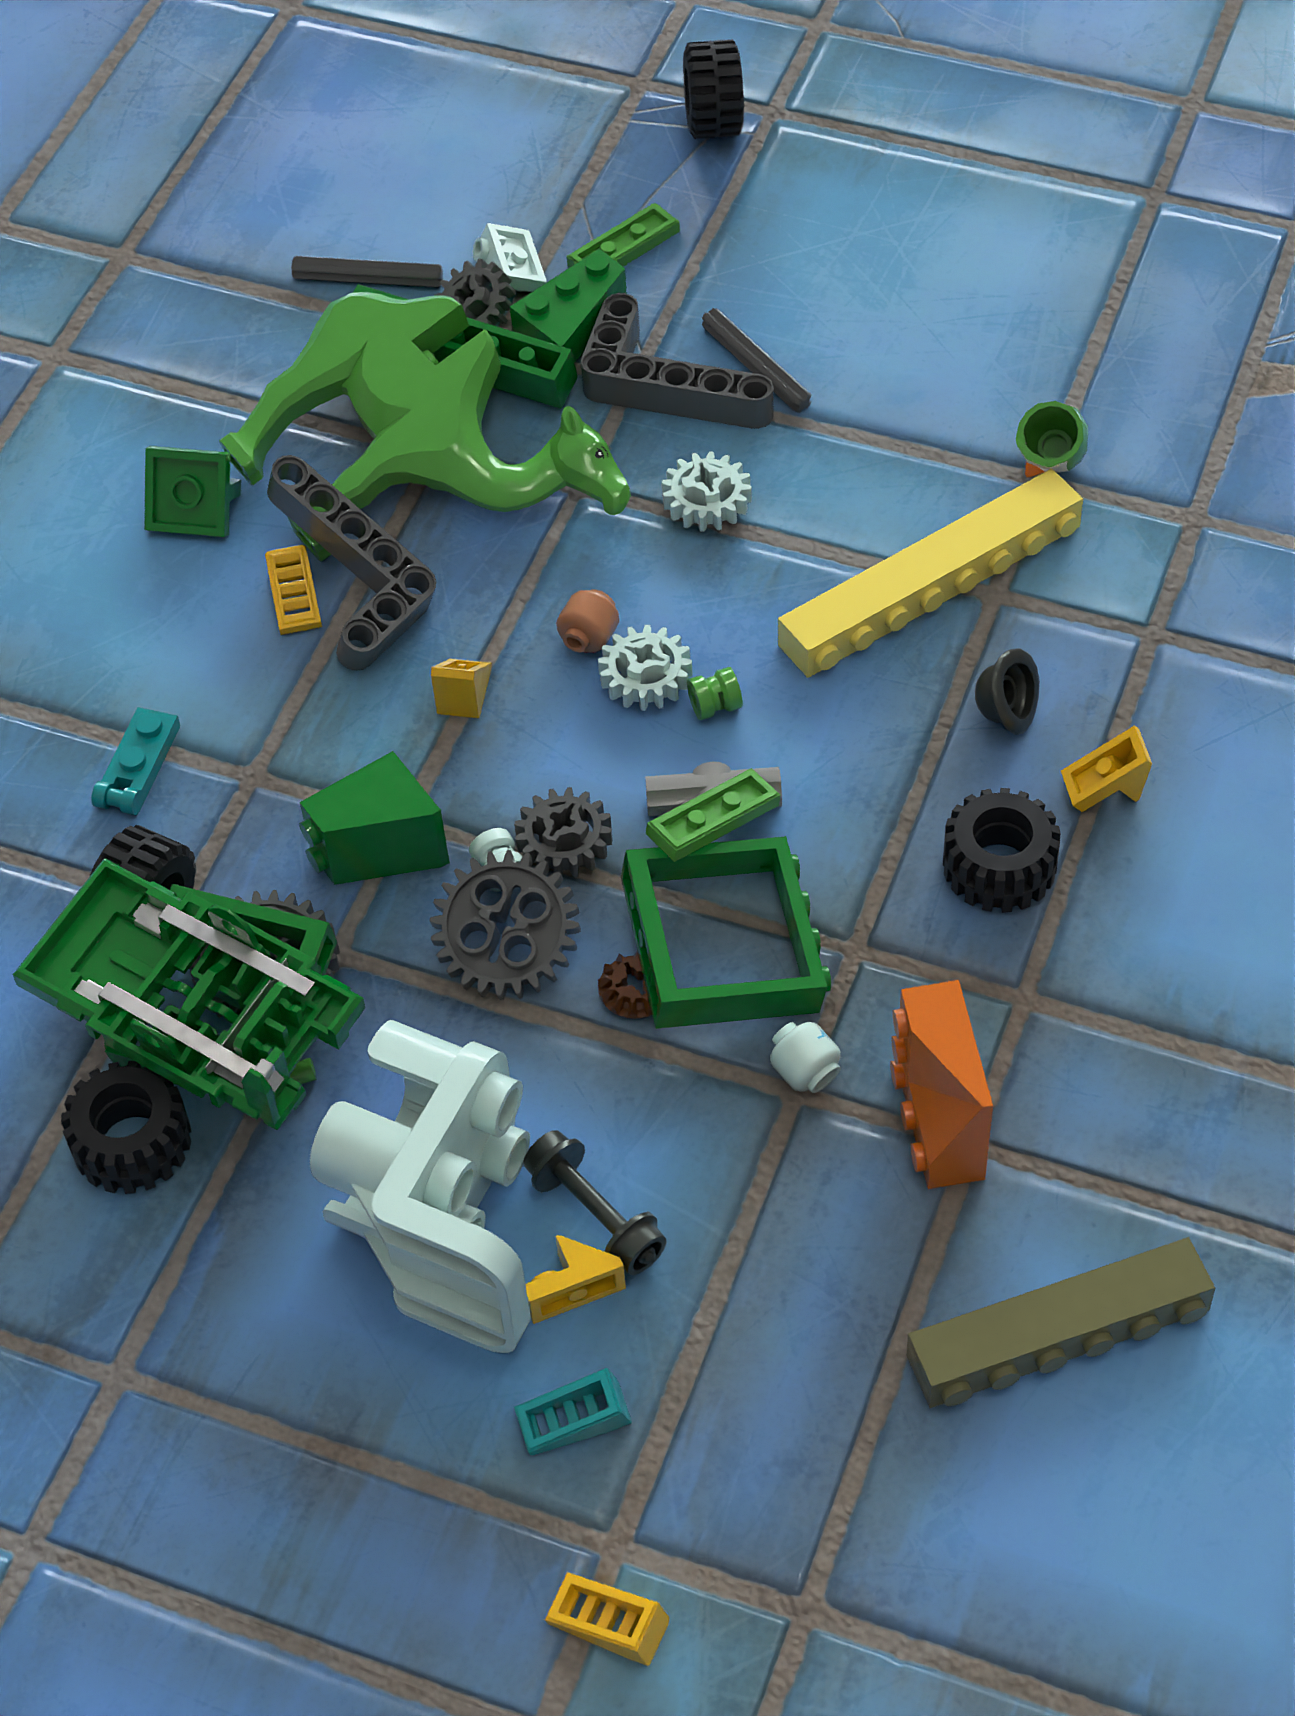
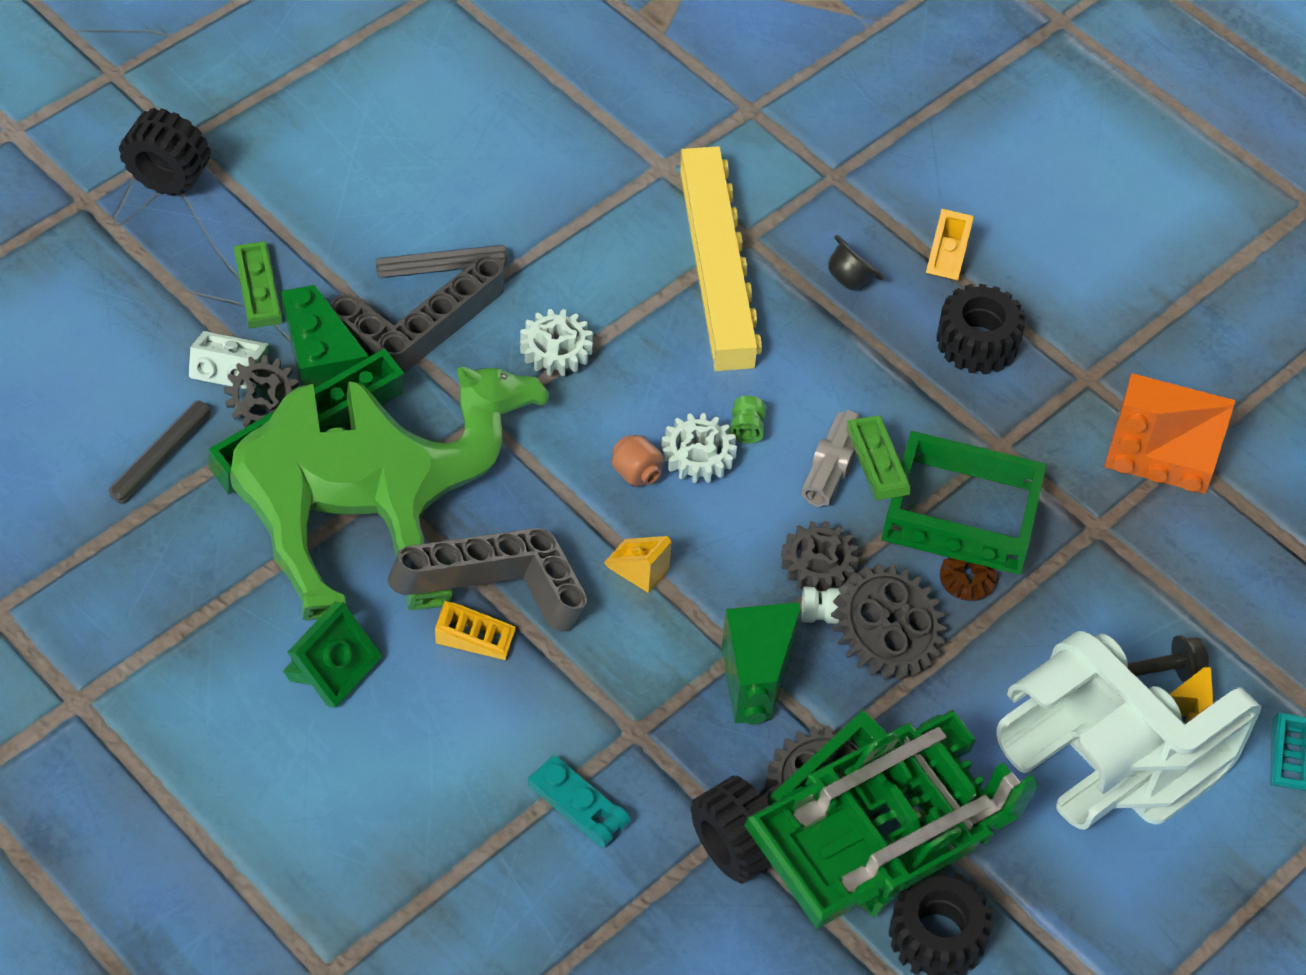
camera: 70 degrees left, 0 degrees up
light aqua head [770,1022,841,1093] -> none
bright green piece [1016,401,1089,477] -> none

